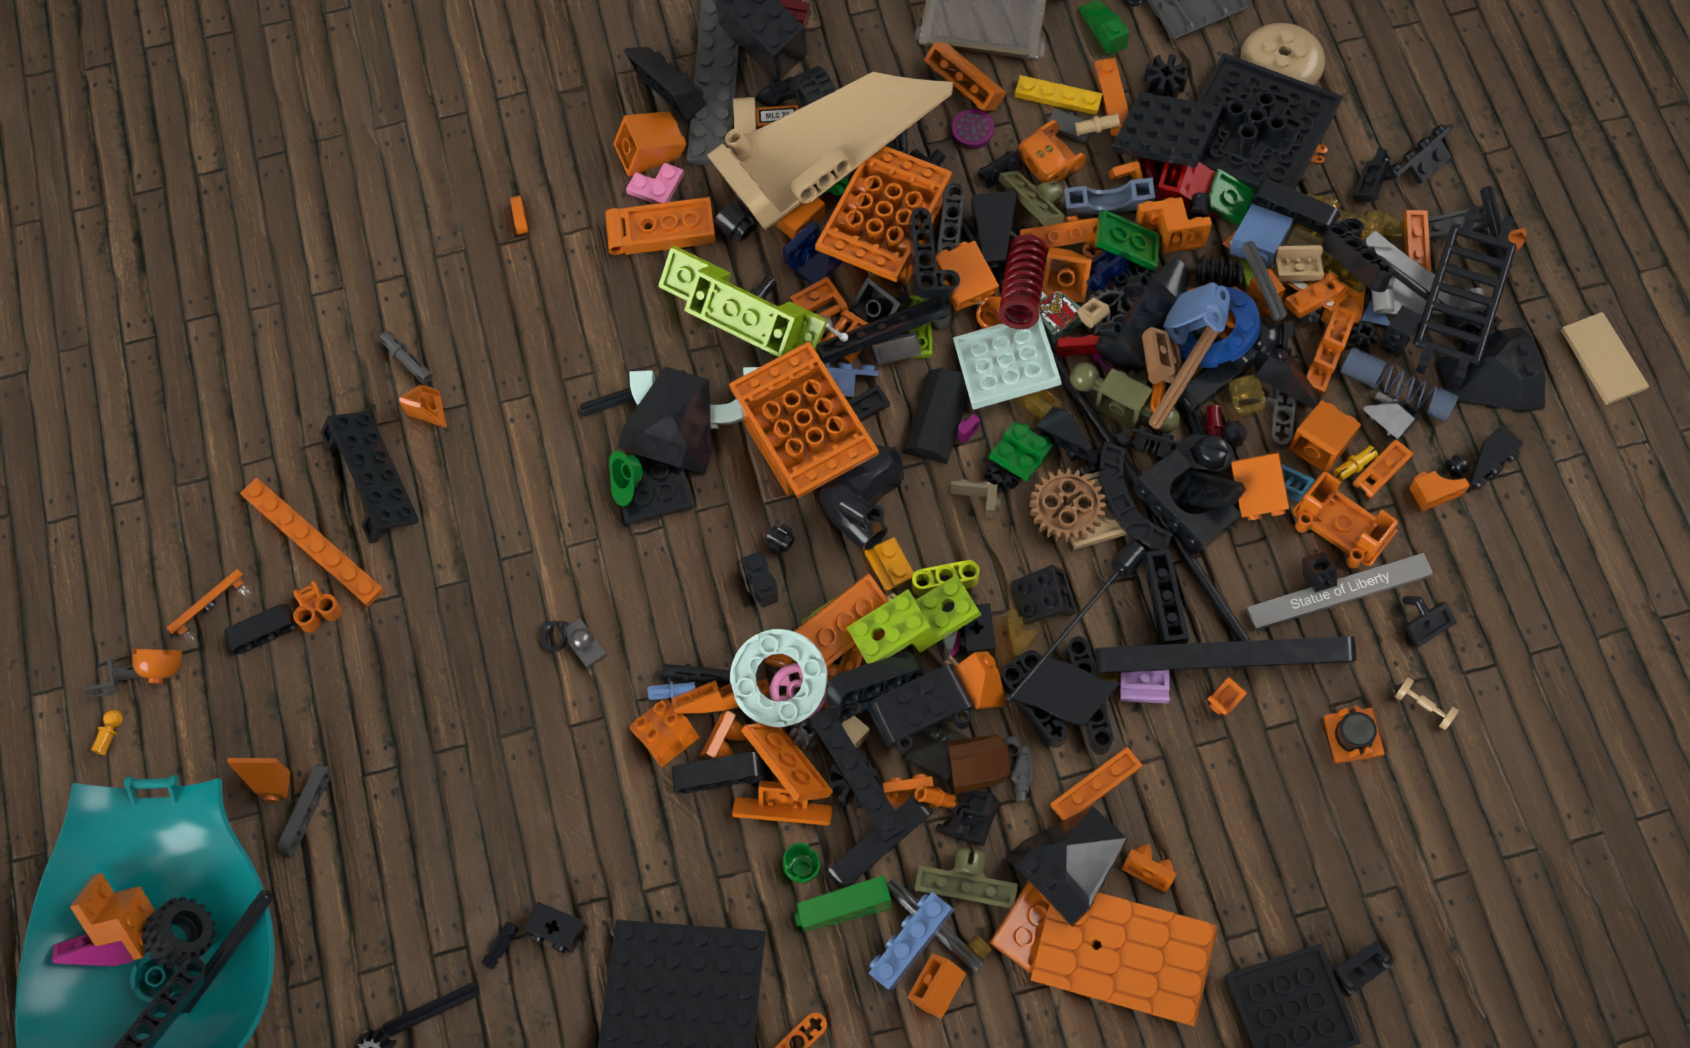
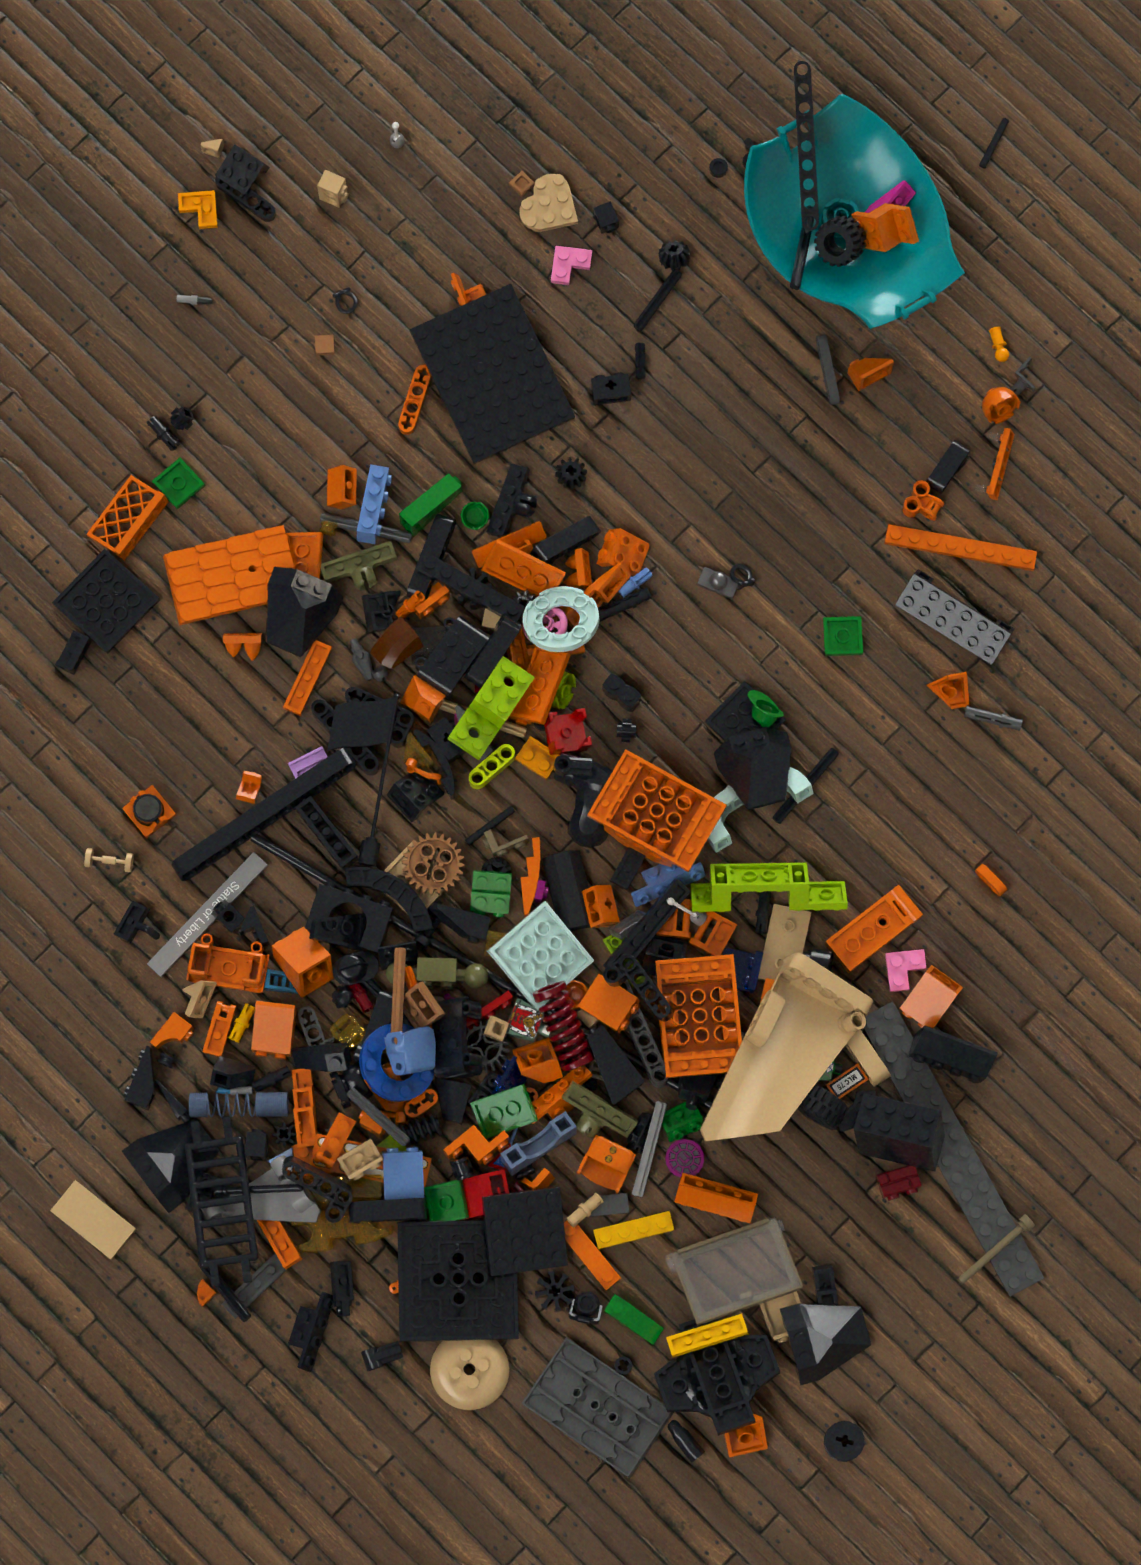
camera: 145 degrees right, 10 degrees up
none -> black piece [155,1080,191,1124]
none -> tan slope [182,980,217,1018]
none -> black slope [239,906,269,947]
none -> black pin [252,1065,292,1093]
none -> black piece [361,1341,403,1371]
none -> orange piece [406,758,442,785]
none -> black slope [413,729,455,800]
none -> black bar [465,806,515,846]
none -> black plate [486,464,537,537]
none -> orange slope [521,837,541,918]
none -> red panel [544,708,592,755]
none -> black gear [555,457,587,490]
none -> black piece [568,1292,603,1325]
none -> orange brick [582,885,620,928]
none -> light grey axle [632,1101,667,1197]
none -> green bracket [662,1102,704,1142]
none -> tan plate [757,904,811,981]
none -> green plate [823,616,863,656]

